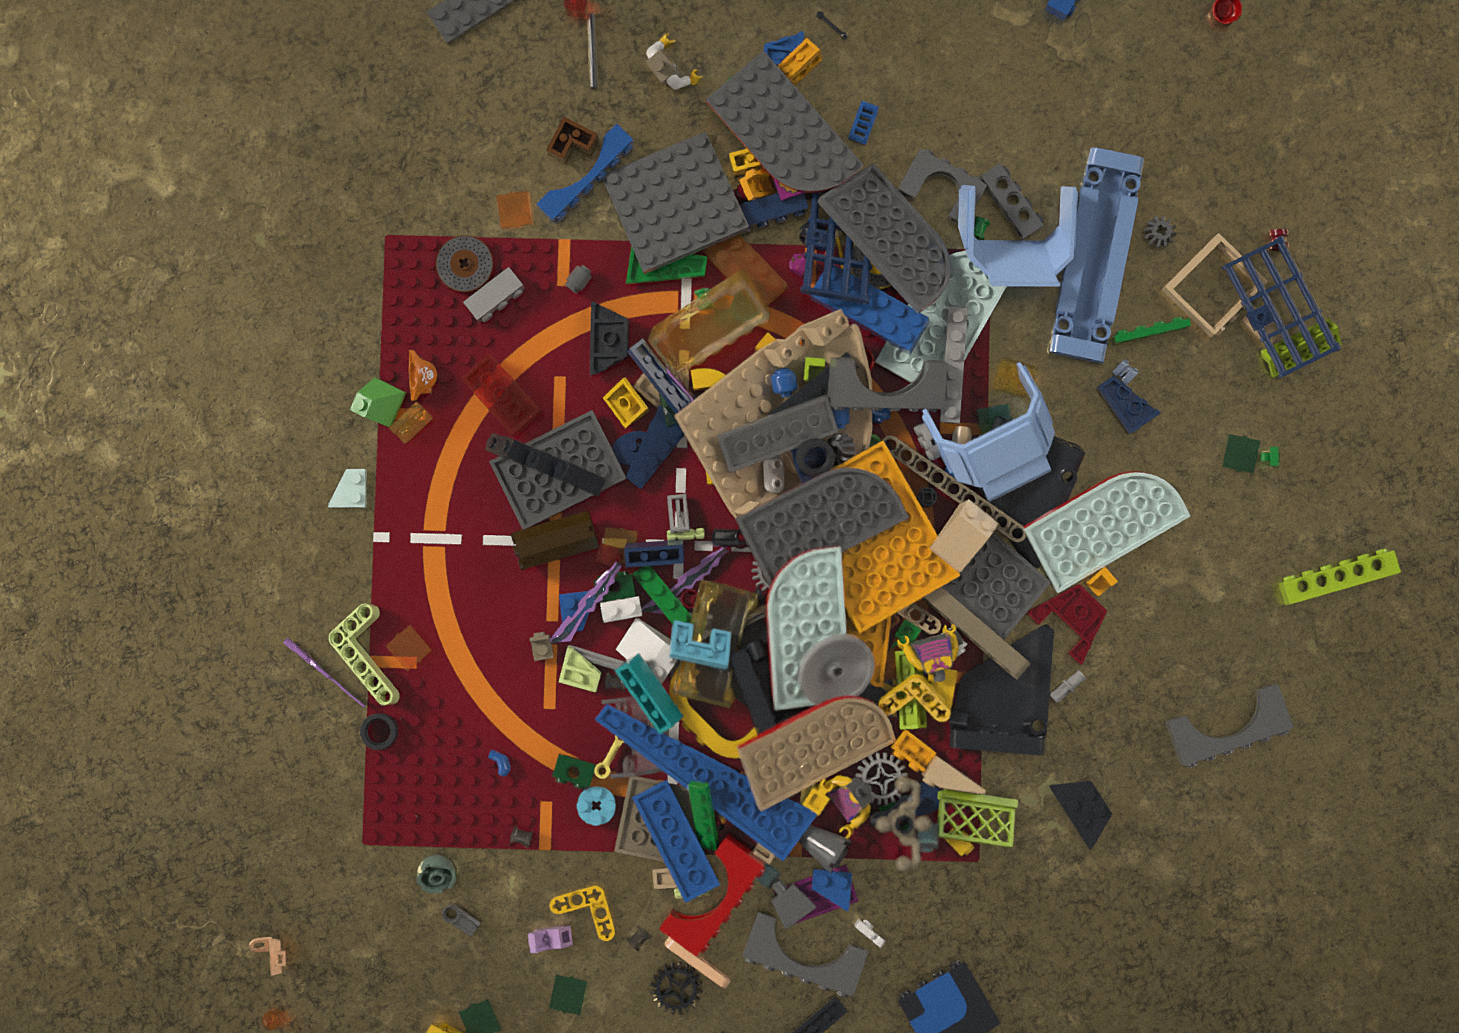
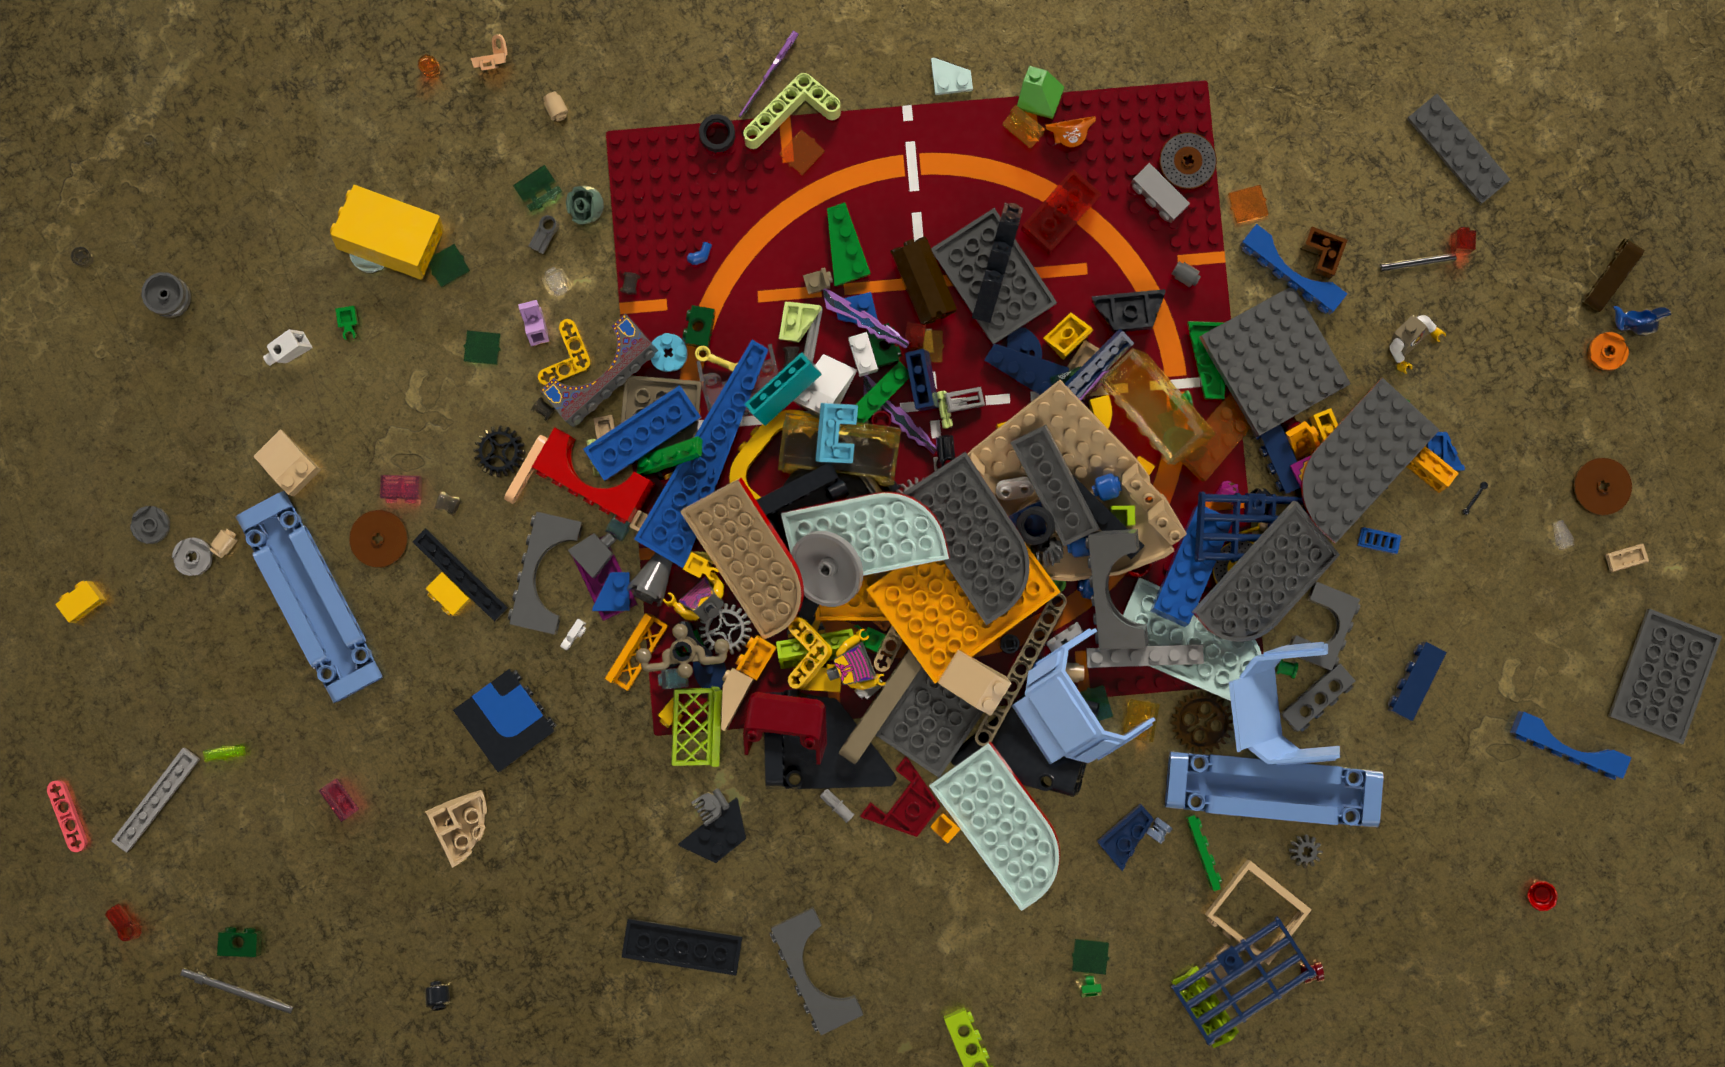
camera: 75 degrees right, 0 degrees up
none -> clear green plate [513,165,562,212]
none -> arch [540,314,658,427]
none -> clear head [542,267,570,297]
none -> tan brick [543,92,569,122]
none -> light orange fence [605,613,669,691]
none -> black plate [621,918,743,976]
none -> dark grey piece [691,788,730,826]
none -> dark red windscreen [743,692,827,765]
none -> green wing [827,202,871,287]
none -> dark brown gear [1170,691,1233,754]
none -> dark blue brick [1388,642,1447,721]

